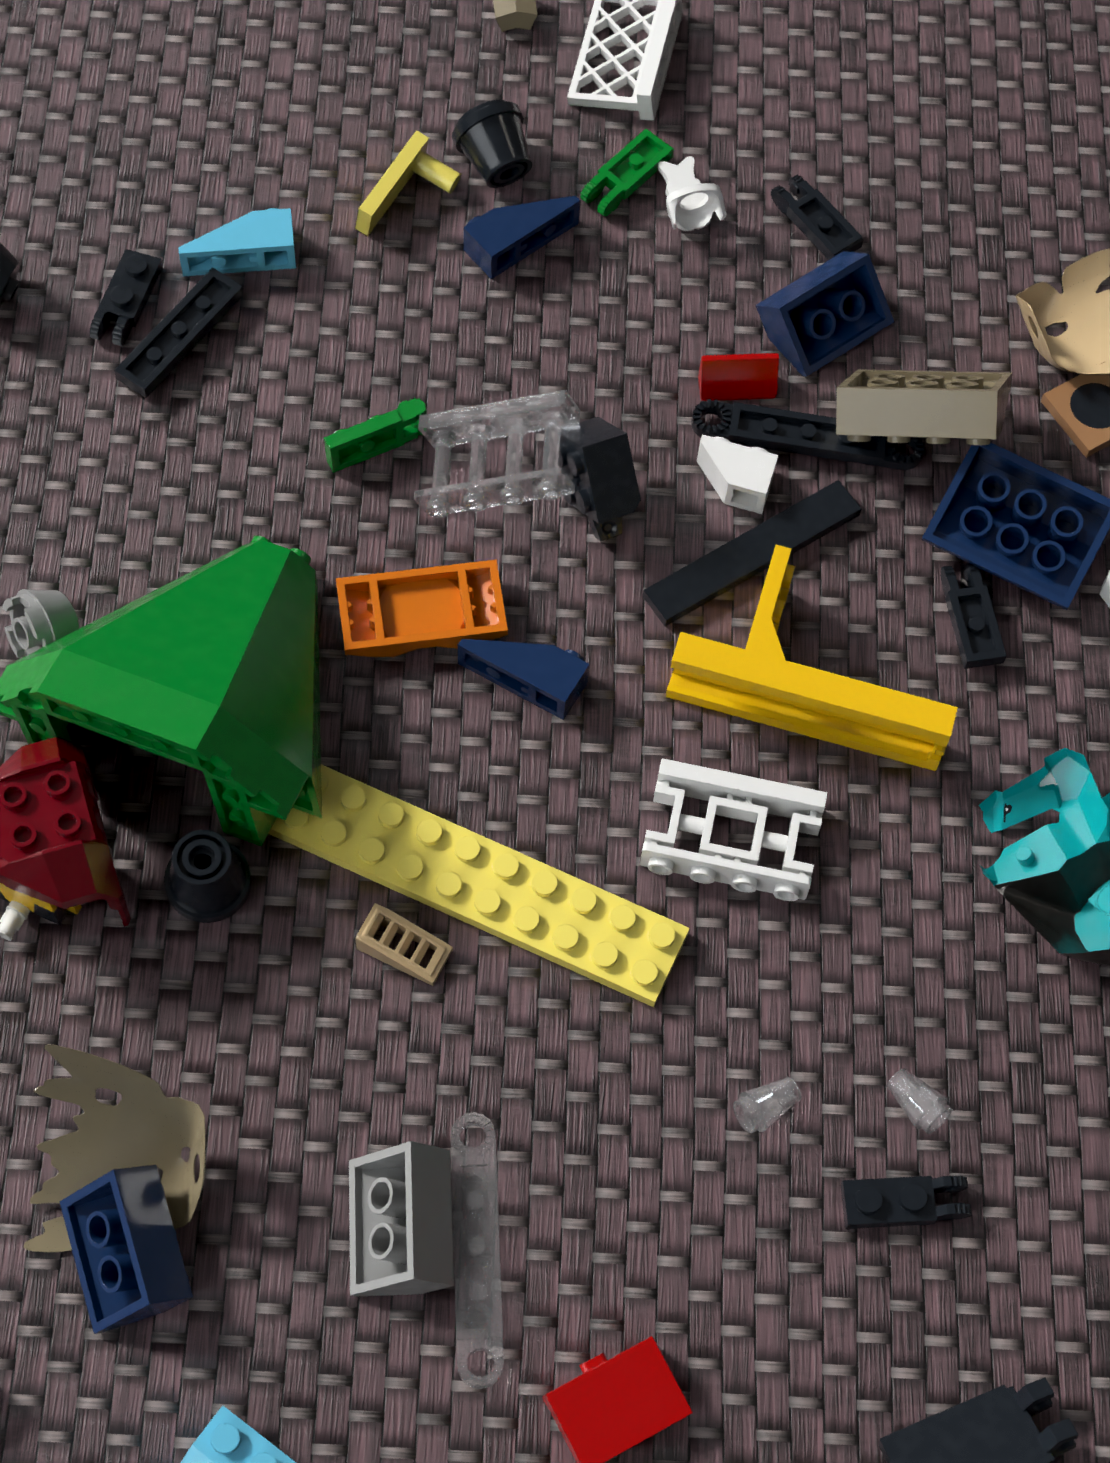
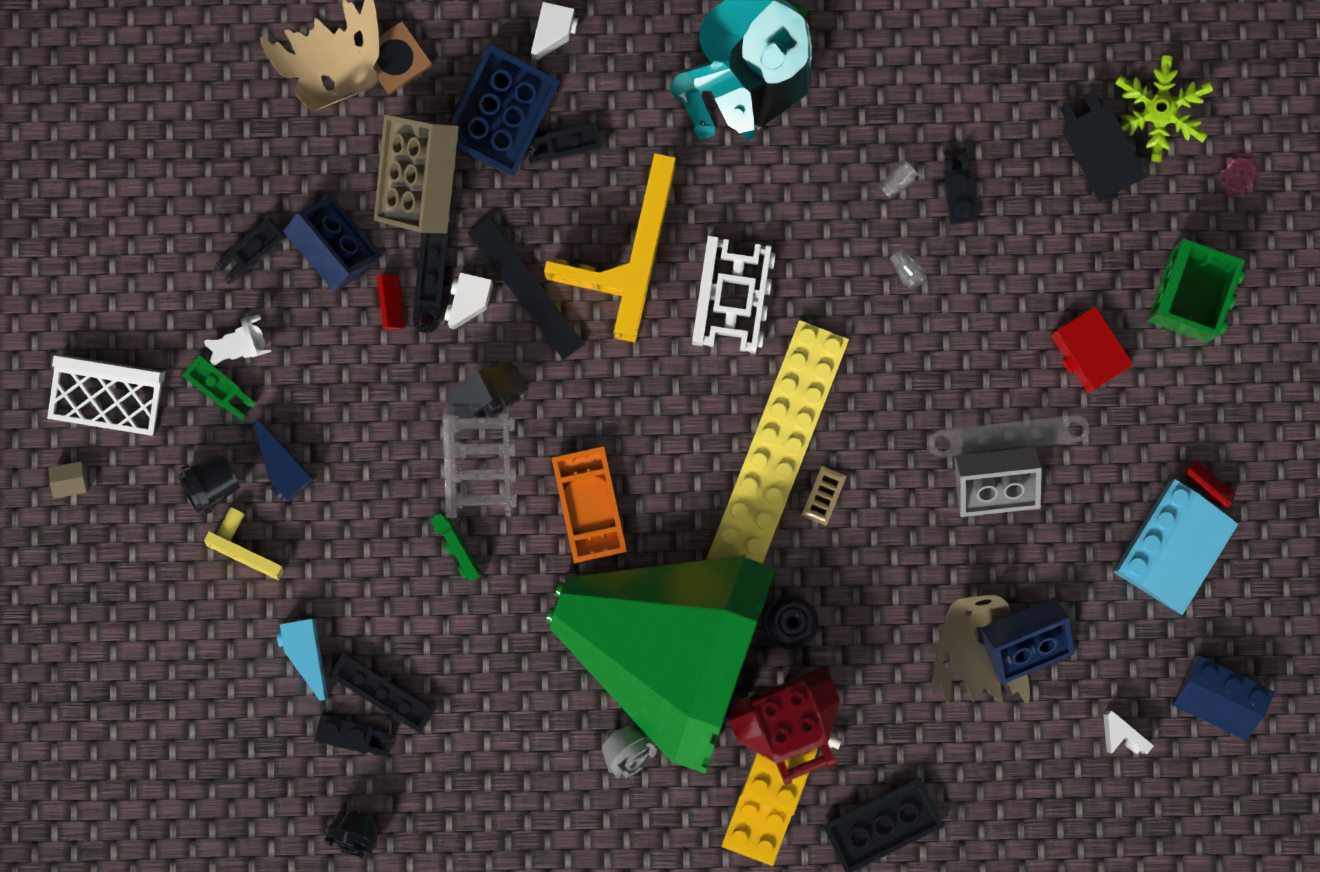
camera: 90 degrees left, 20 degrees up
dark blue slope [458,639,590,720] -> none

